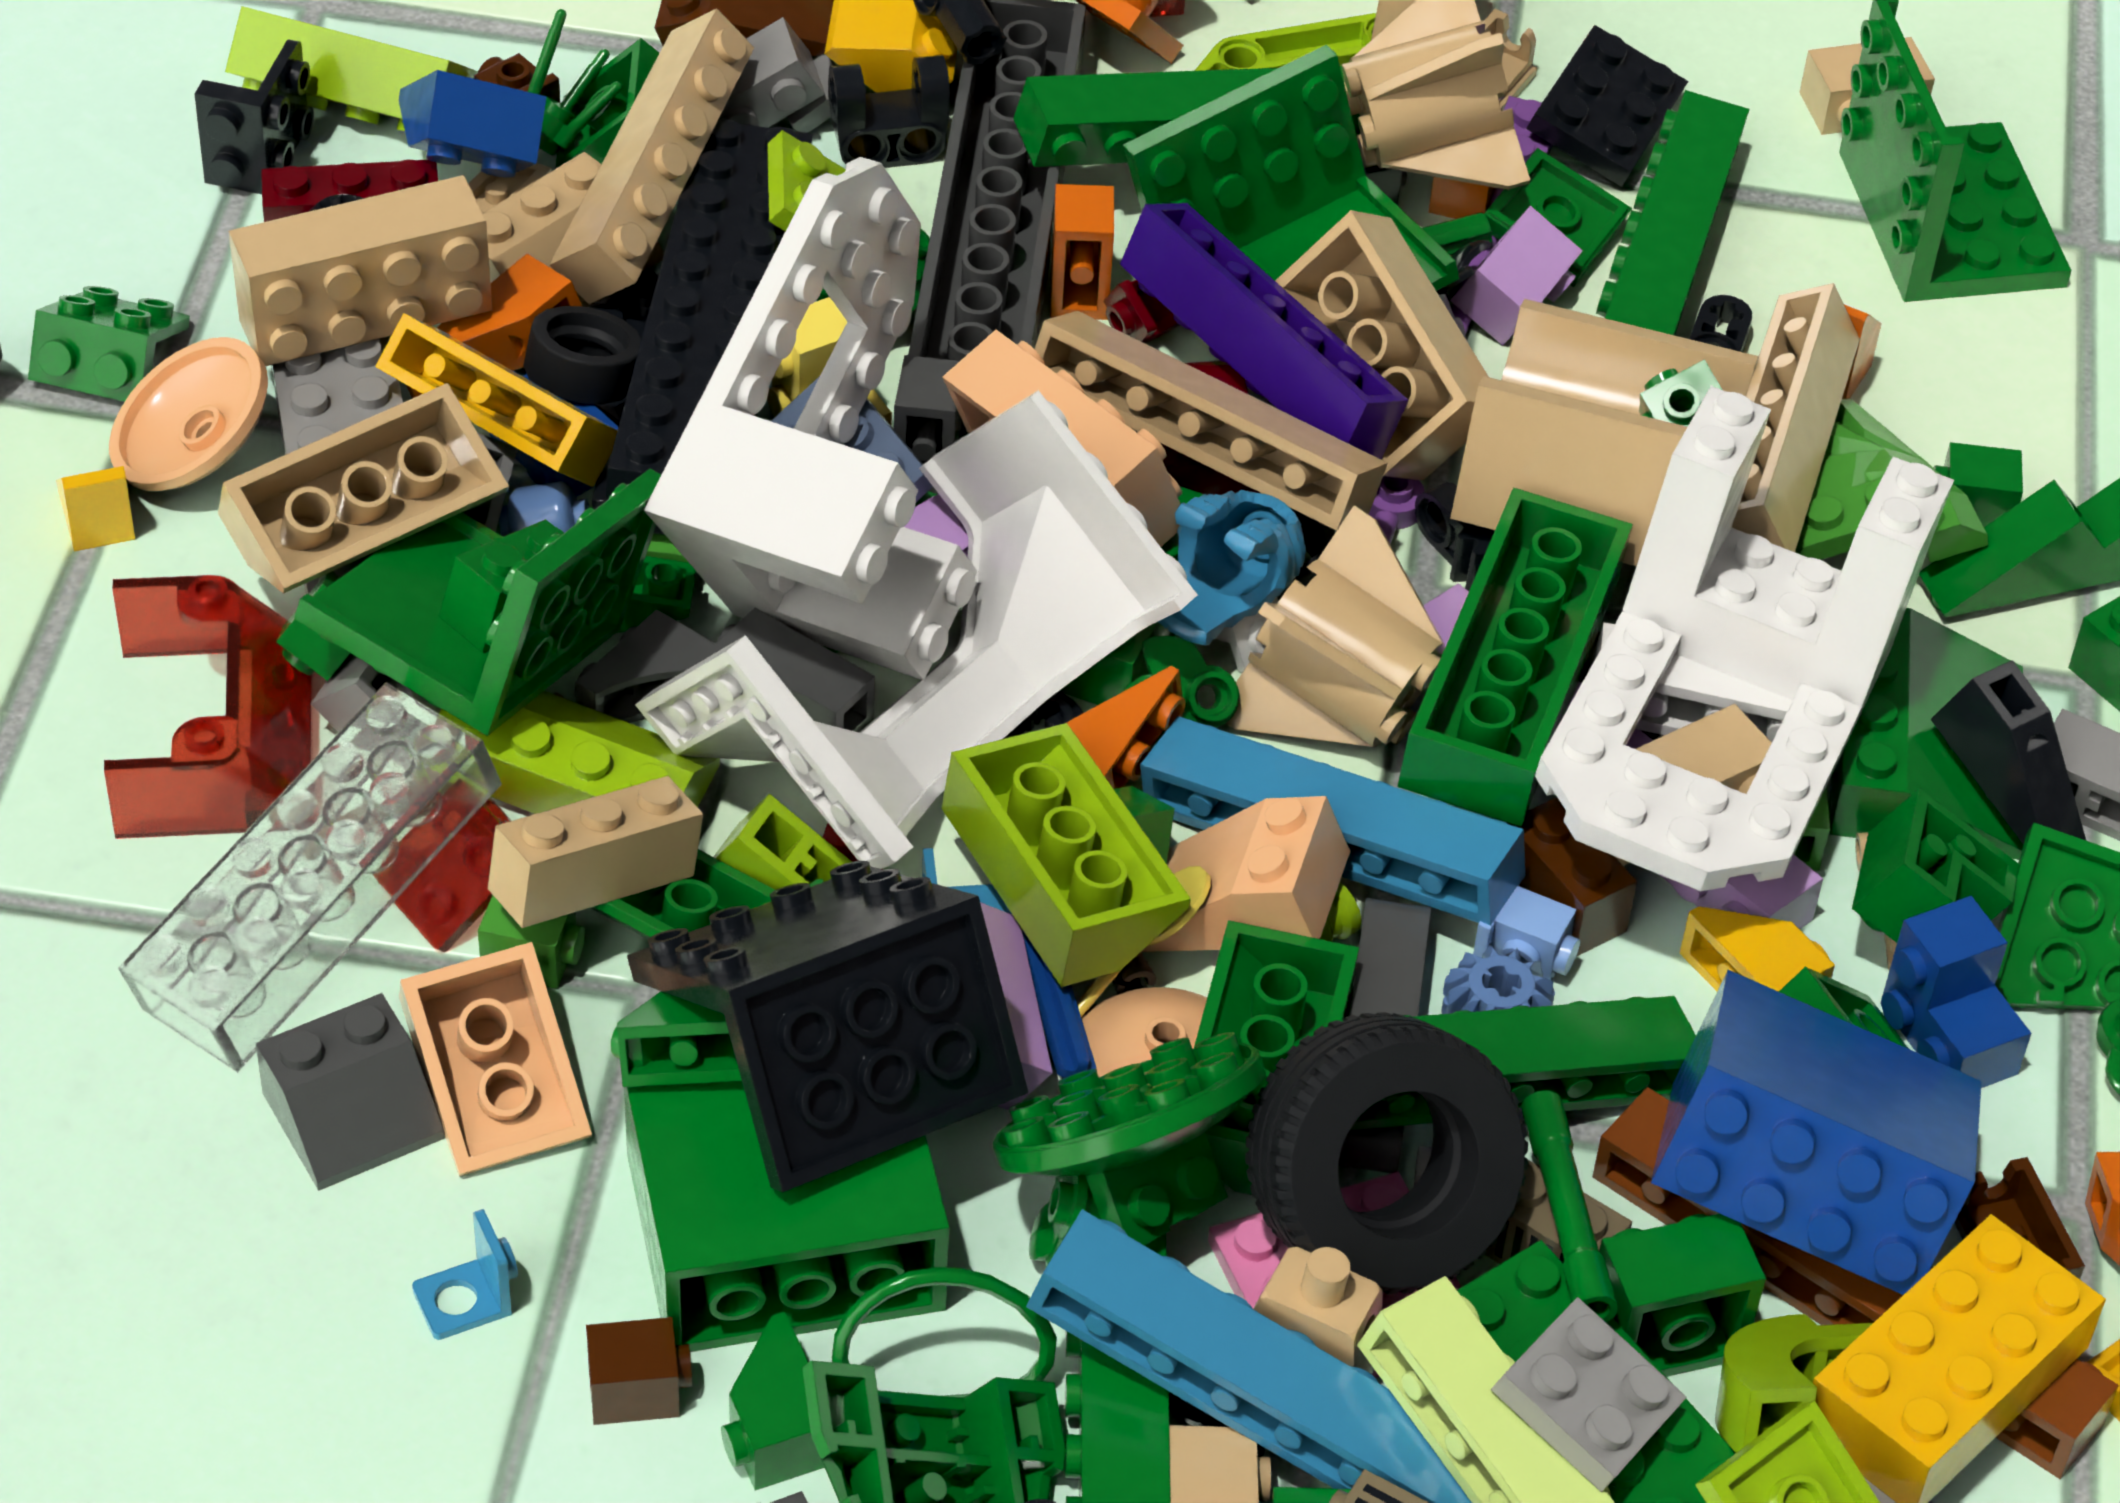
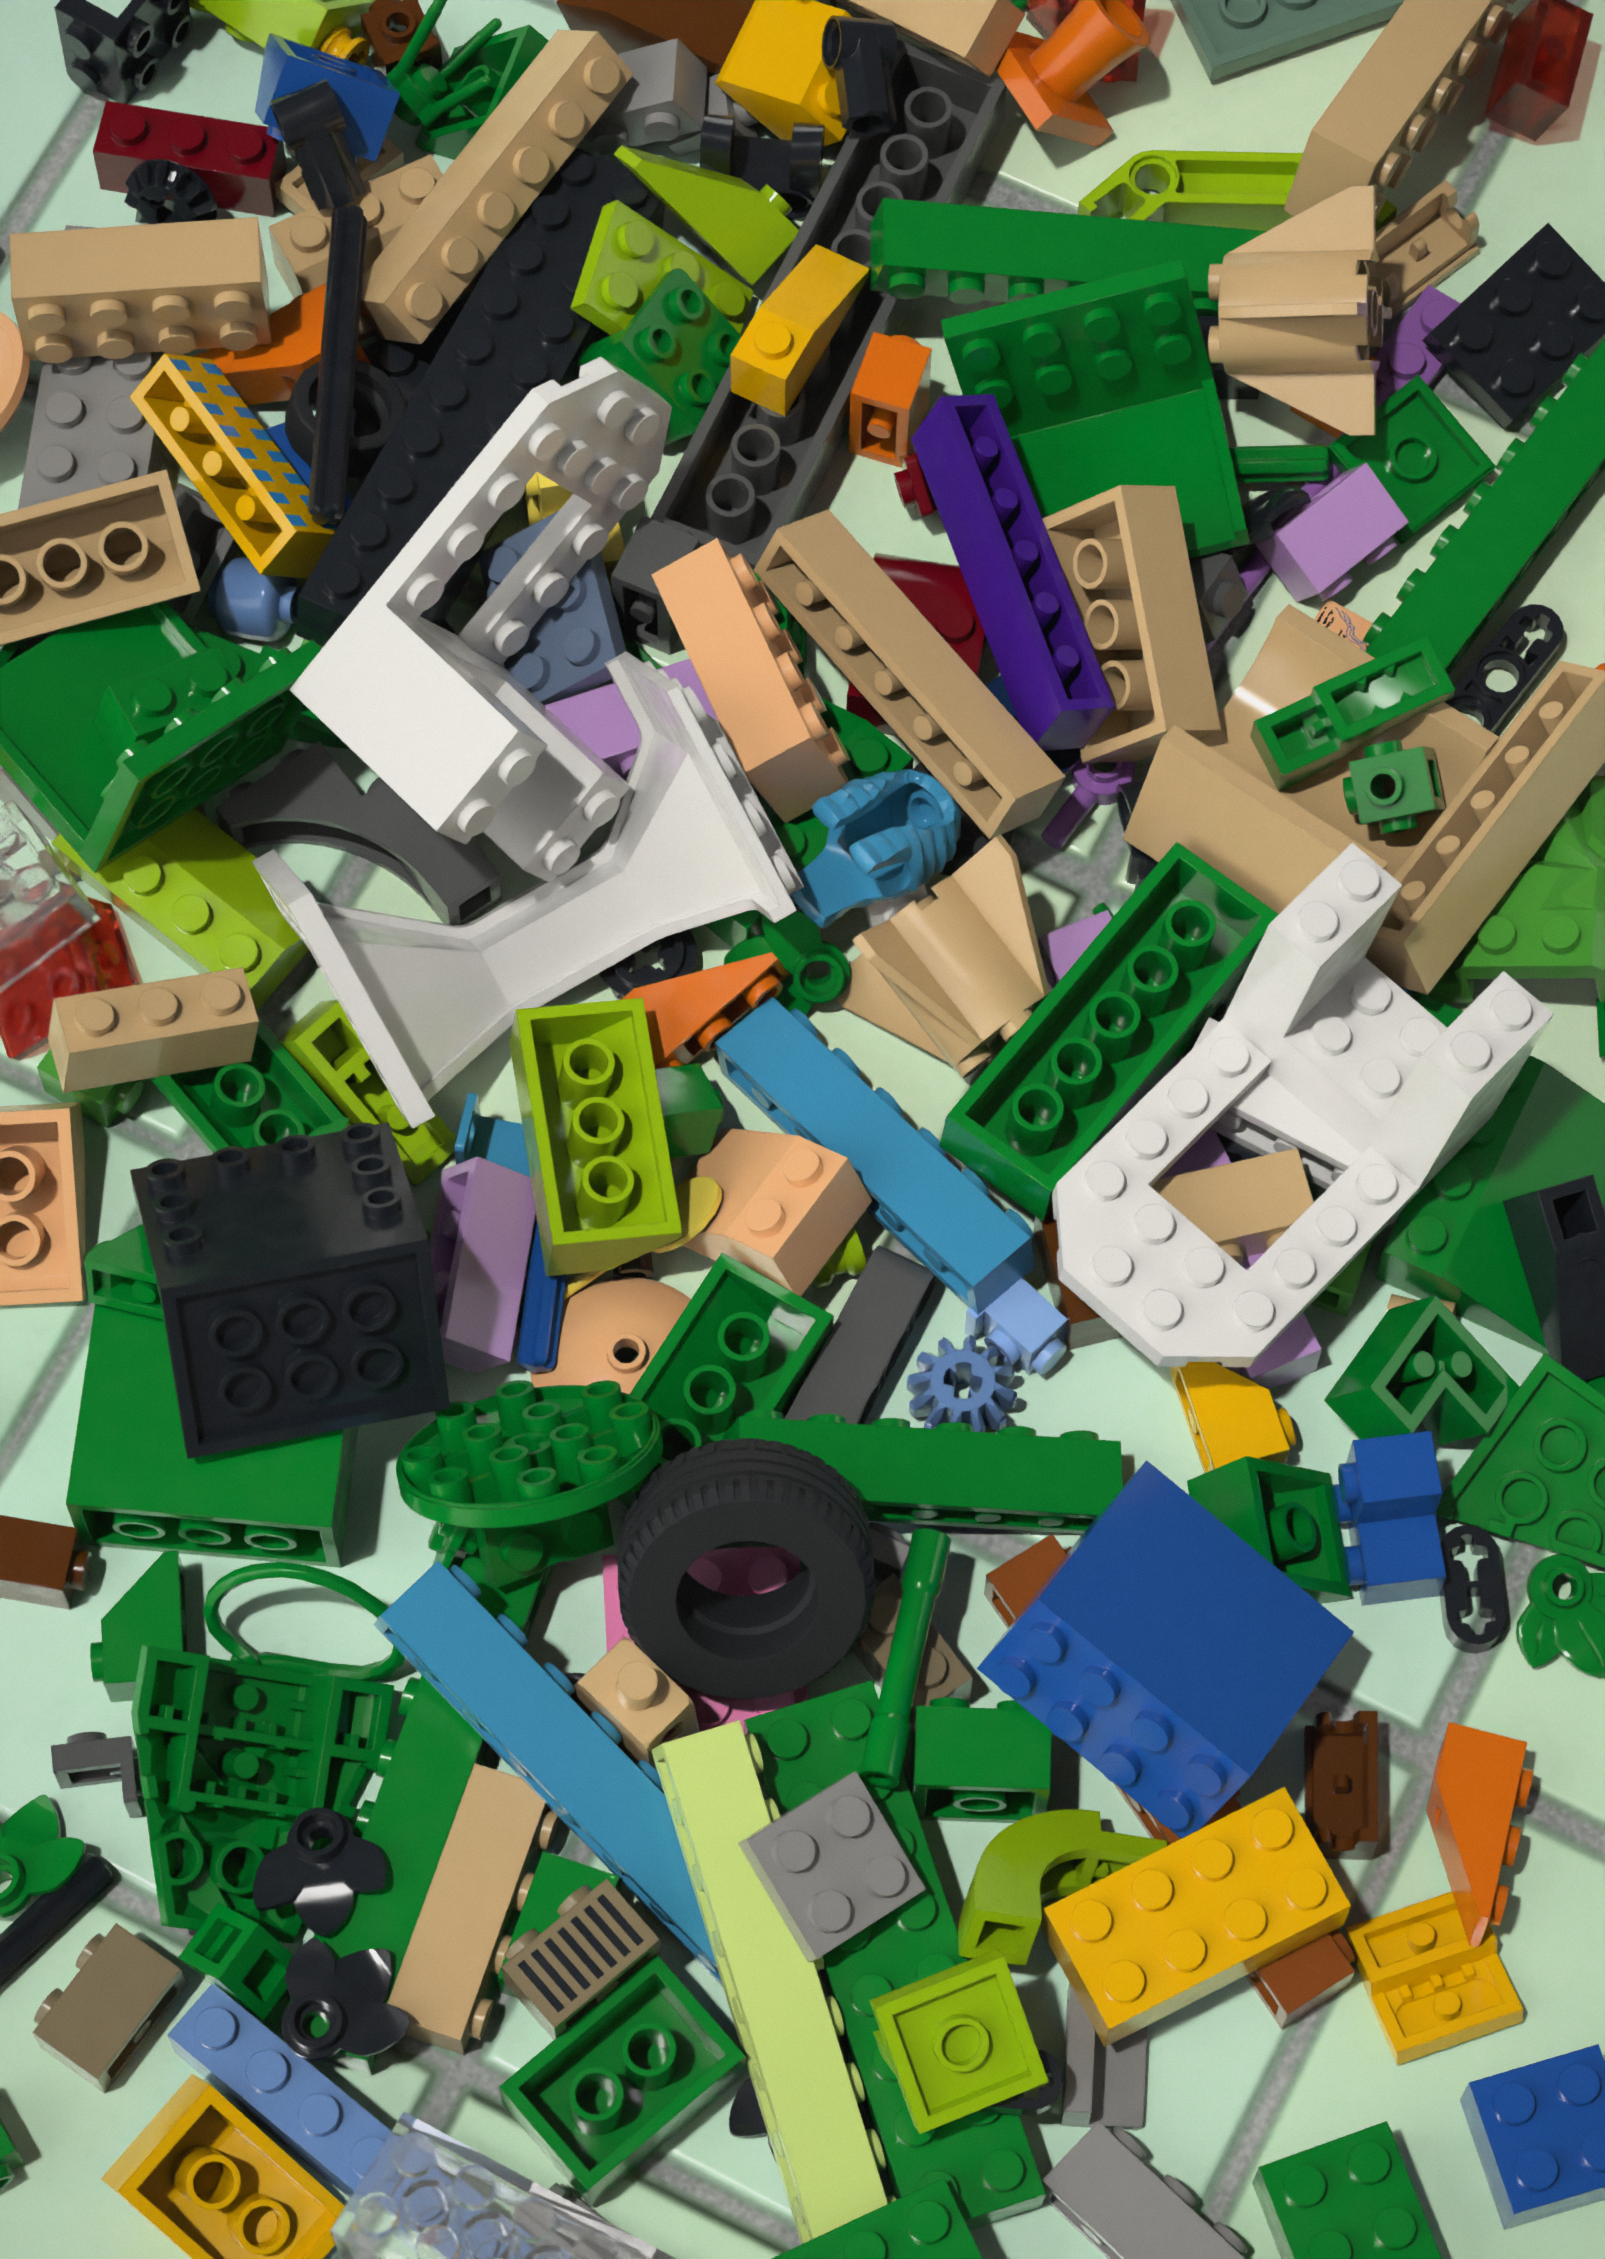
camera: 20 degrees right, 20 degrees up
none -> black piece [269,78,366,211]
none -> black axle [308,205,367,525]
none -> lime slope [614,145,799,286]
none -> yellow slope [730,244,870,417]
none -> green slope [1250,635,1455,791]
none -> black beam [1439,1525,1506,1654]

